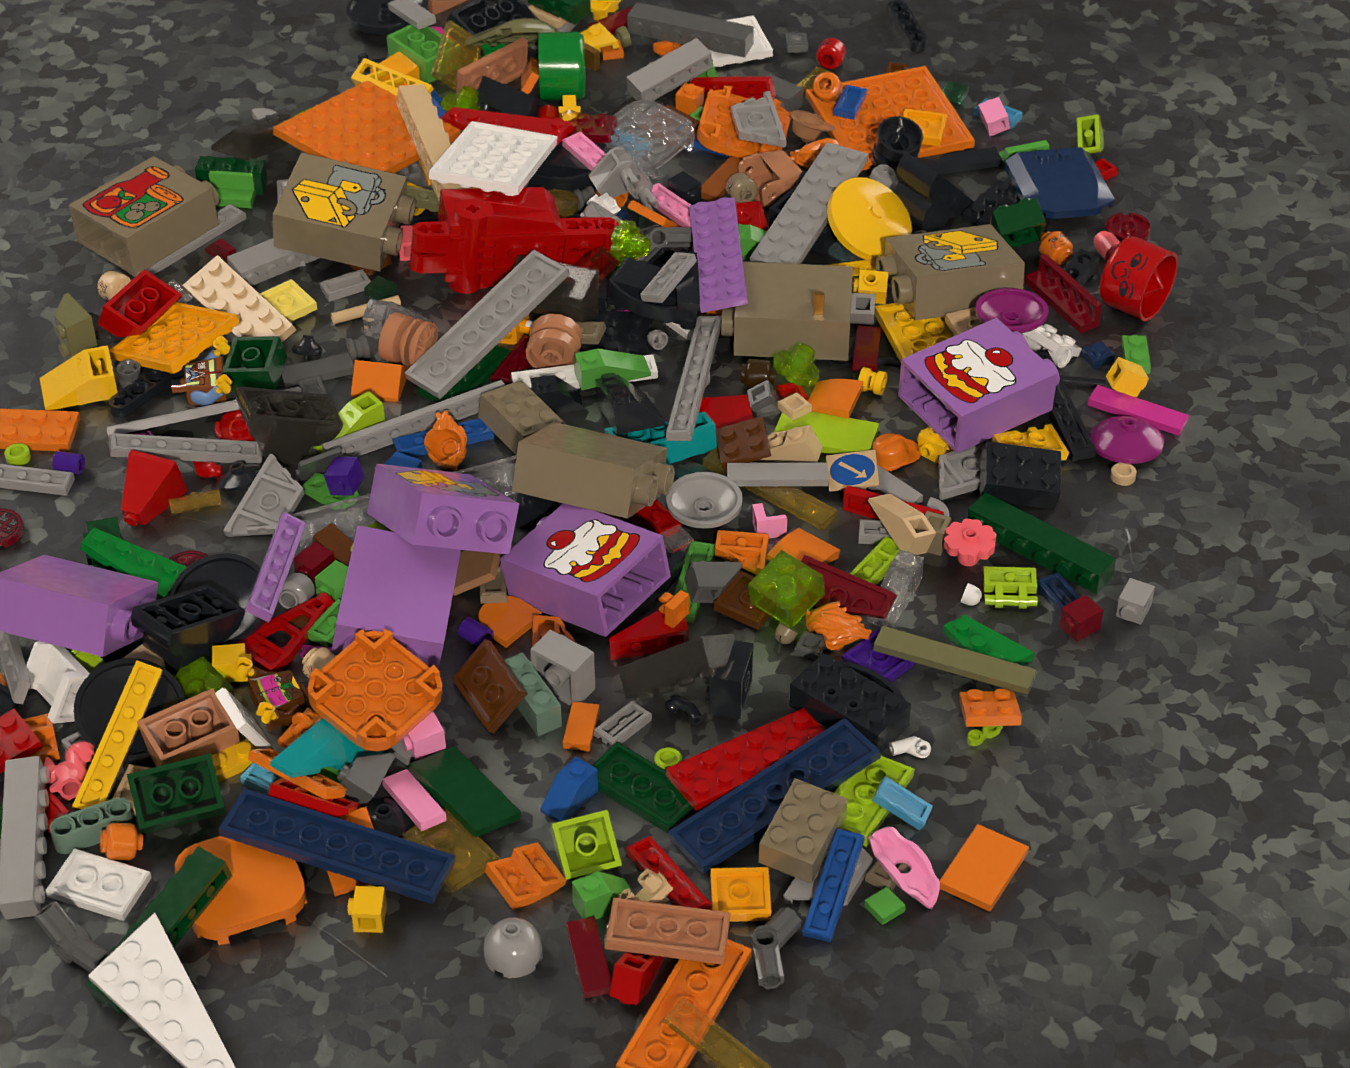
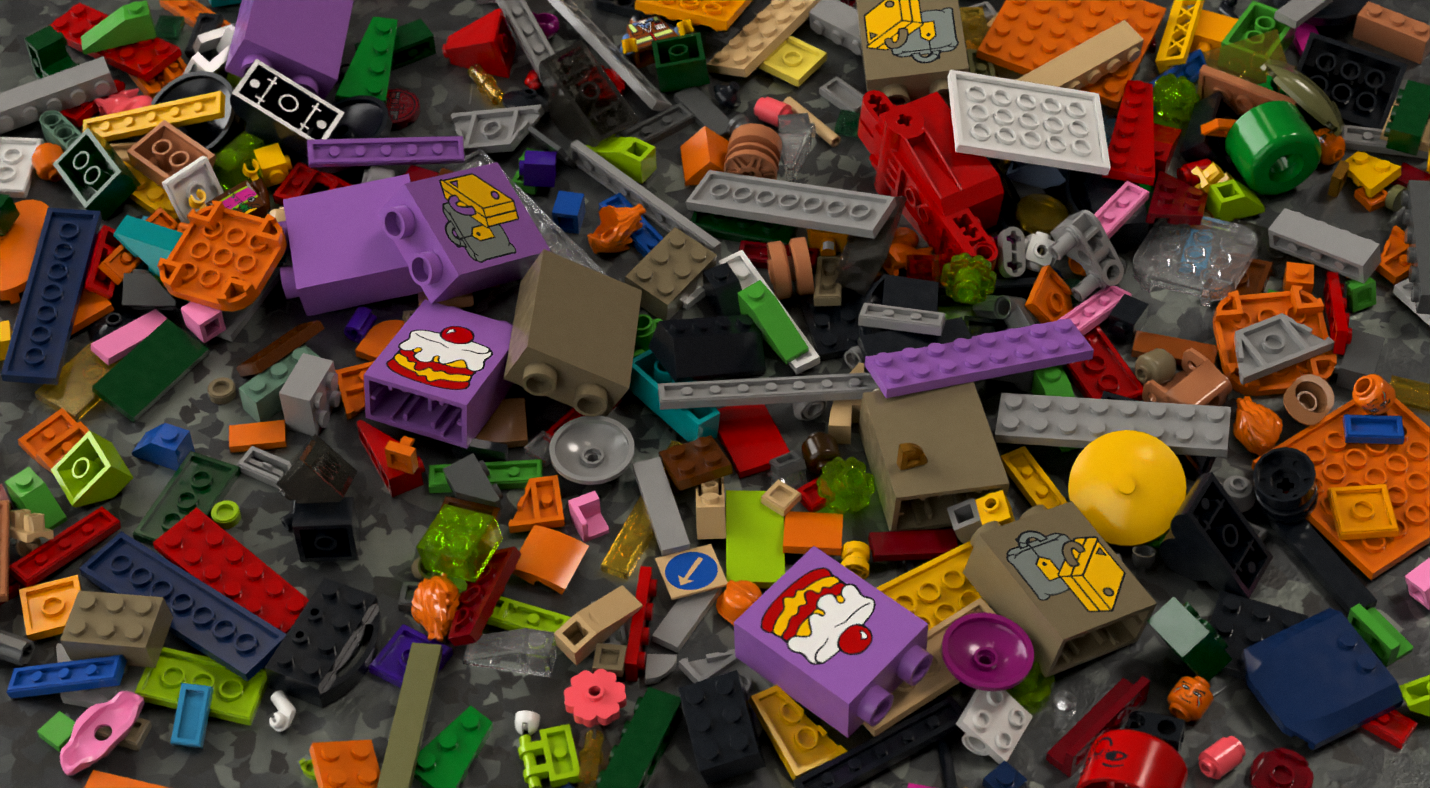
camera: 75 degrees right, 5 degrees up
none -> dark tan tile [207,377,237,405]
none -> clear yellow axle [578,730,605,784]
none -> coral brick [754,97,793,128]
none -> tan slope [828,363,865,444]
none -> lime slope [1206,179,1265,225]

